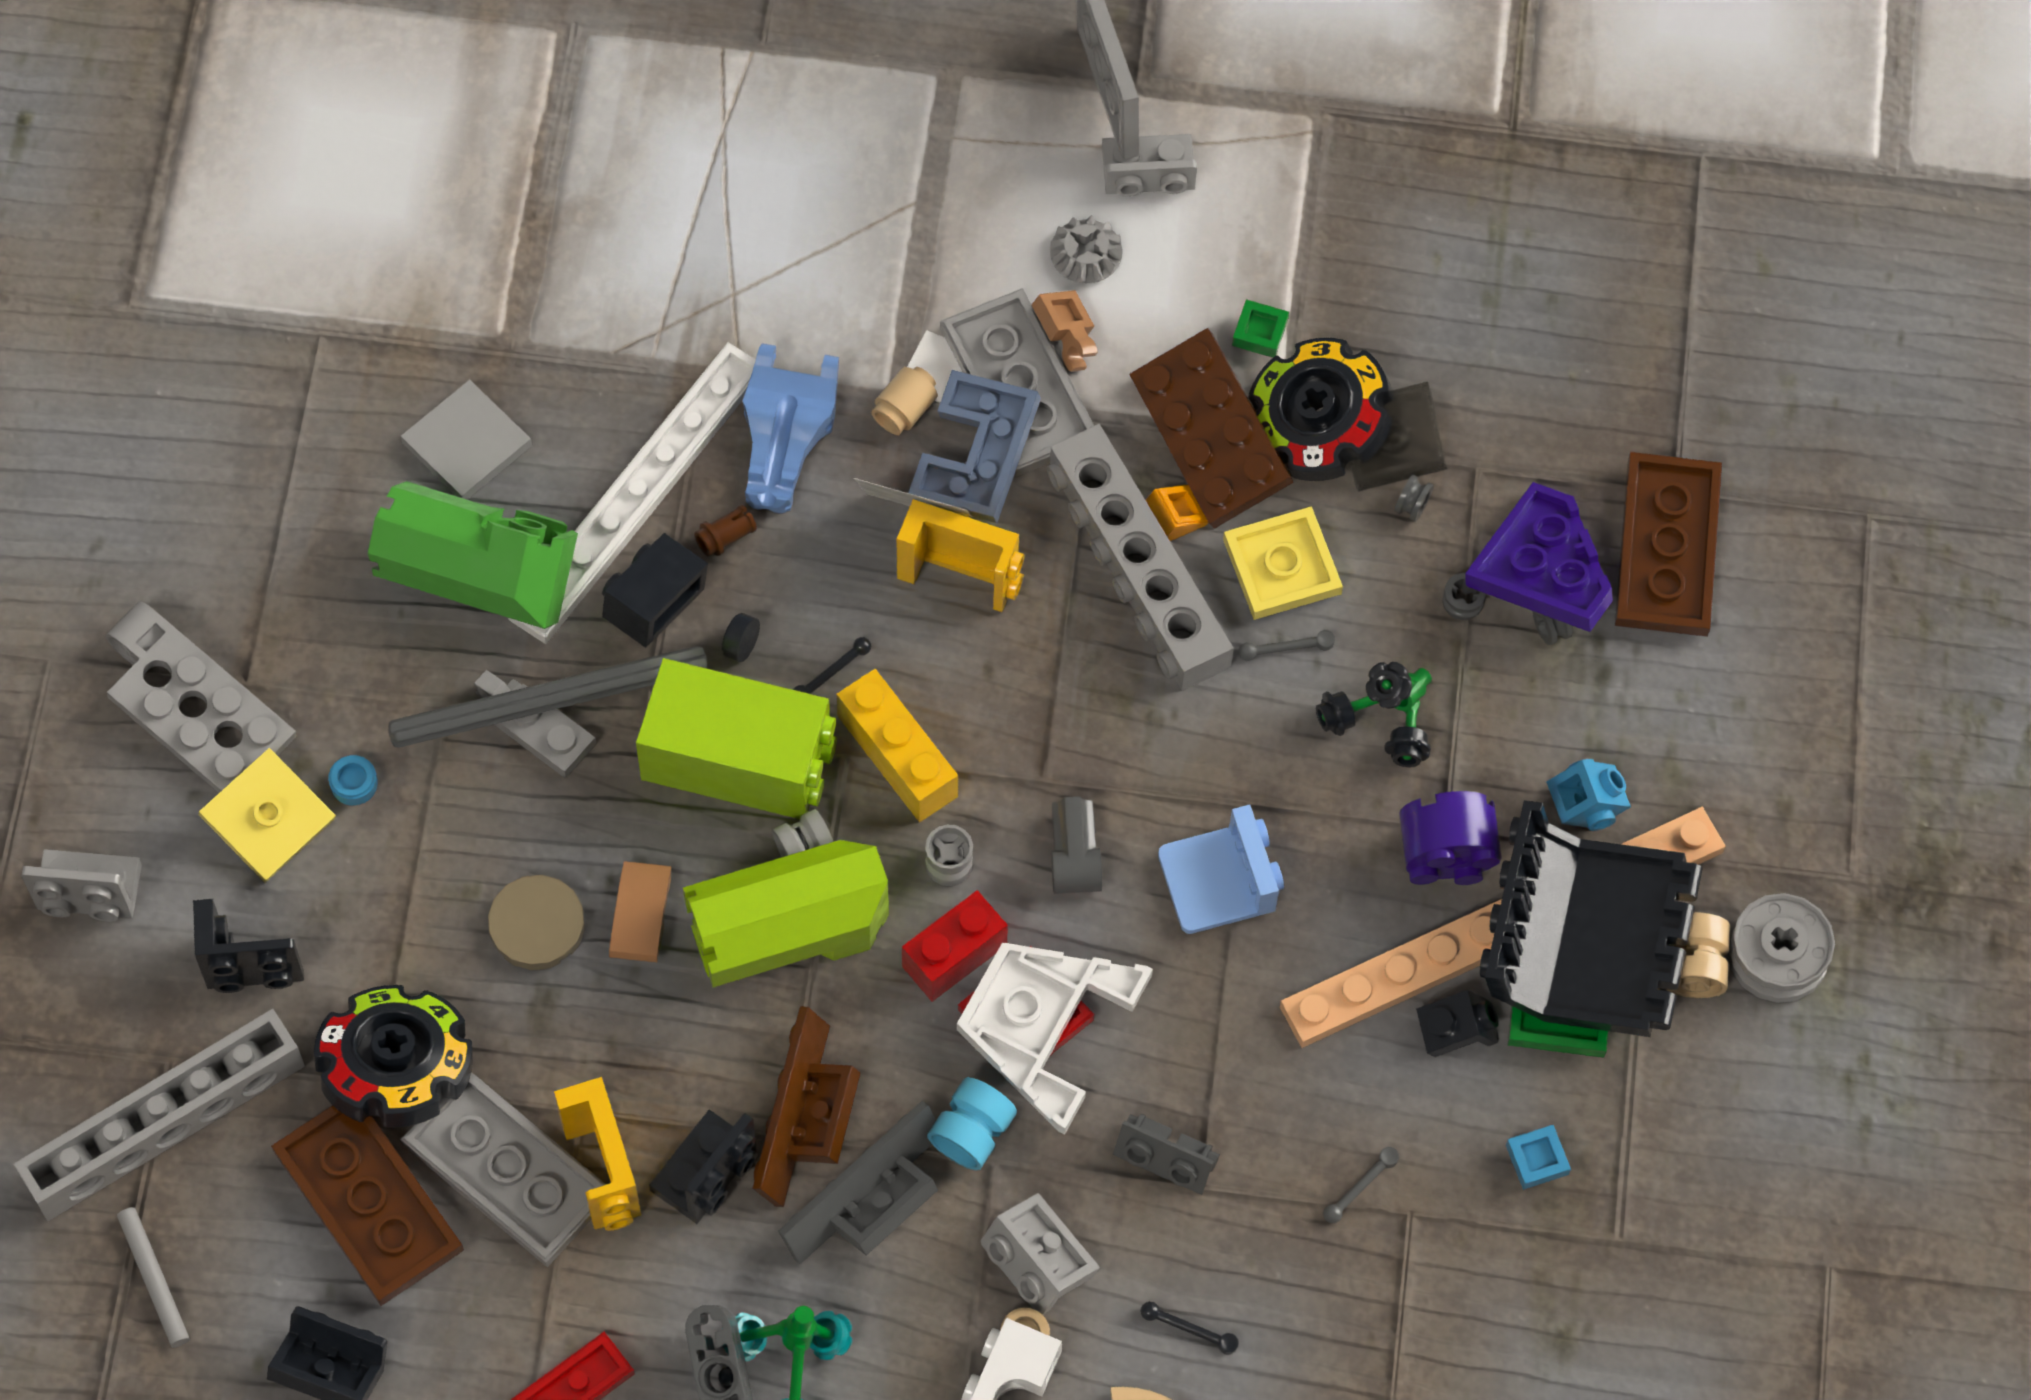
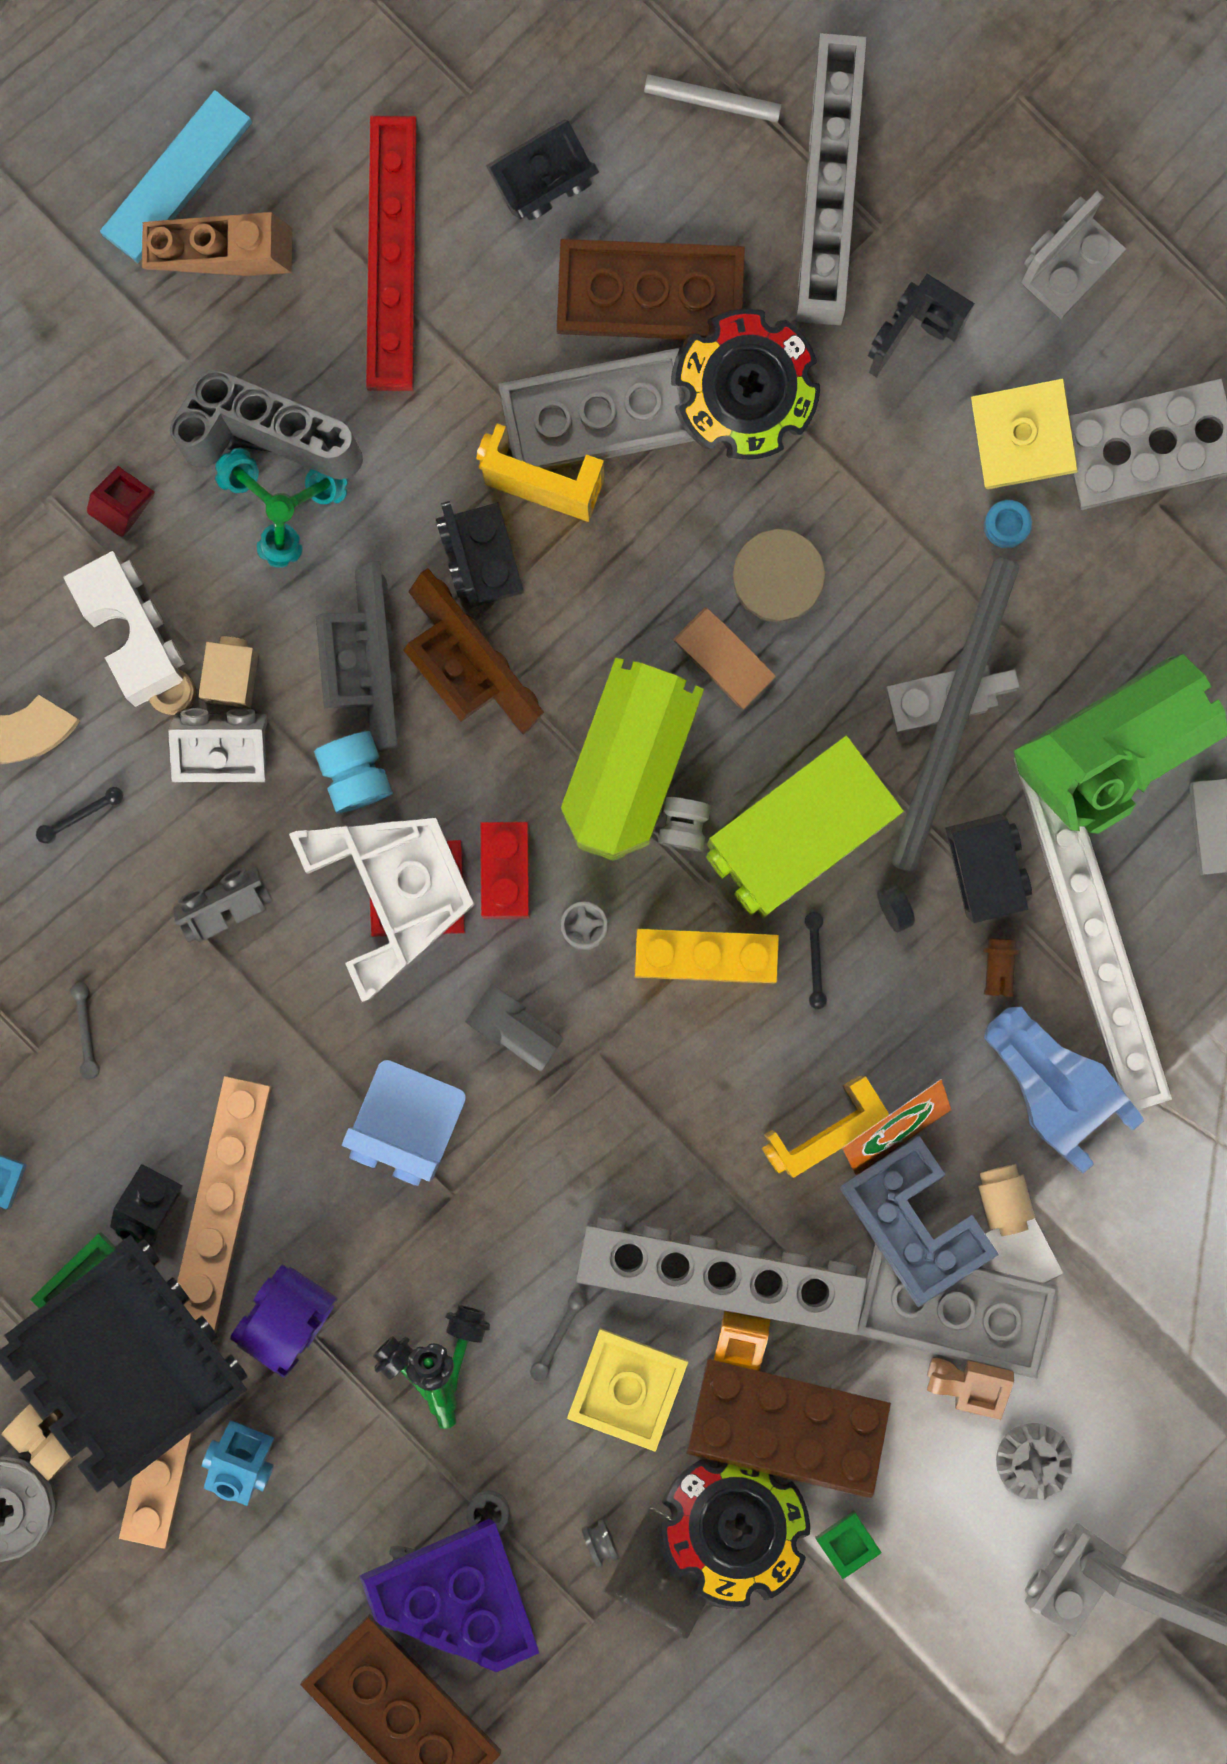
camera: 135 degrees right, 20 degrees up
none -> tan brick [198,636,259,709]

